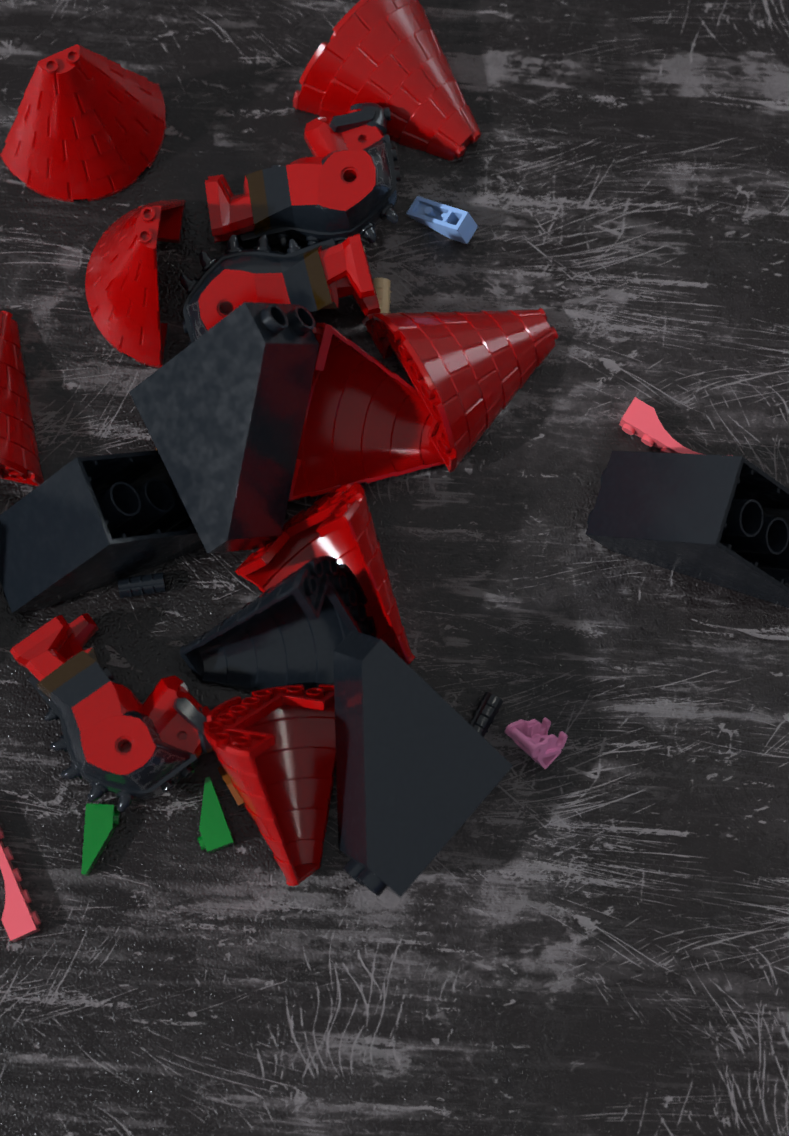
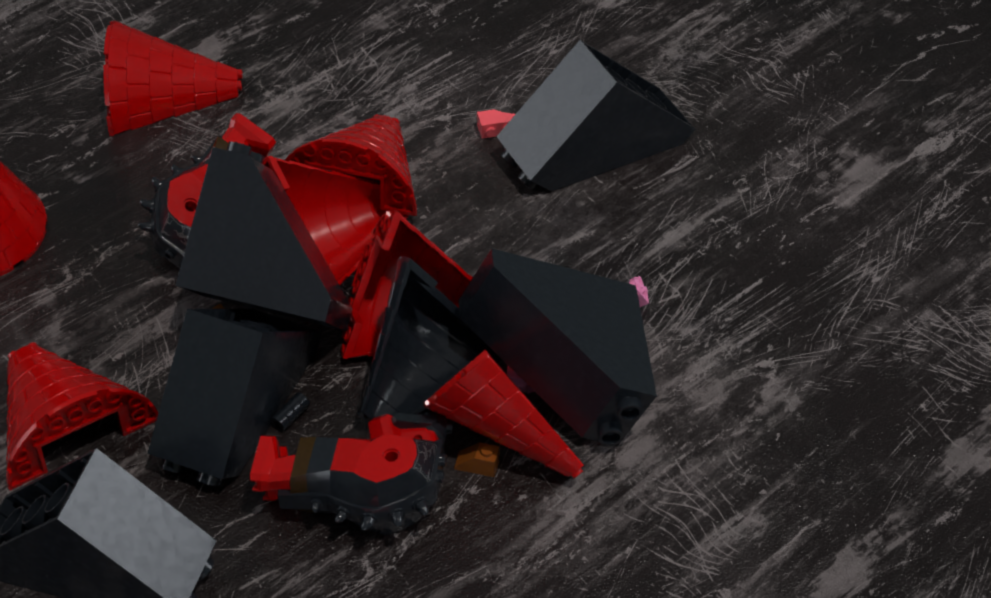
camera: 45 degrees left, 30 degrees down
green slope [81,803,120,876] -> none
red cone [85,200,185,368] -> none
green slope [197,776,235,854] -> none
piece [205,102,401,249] -> none
light blue slope [406,196,478,244] -> none

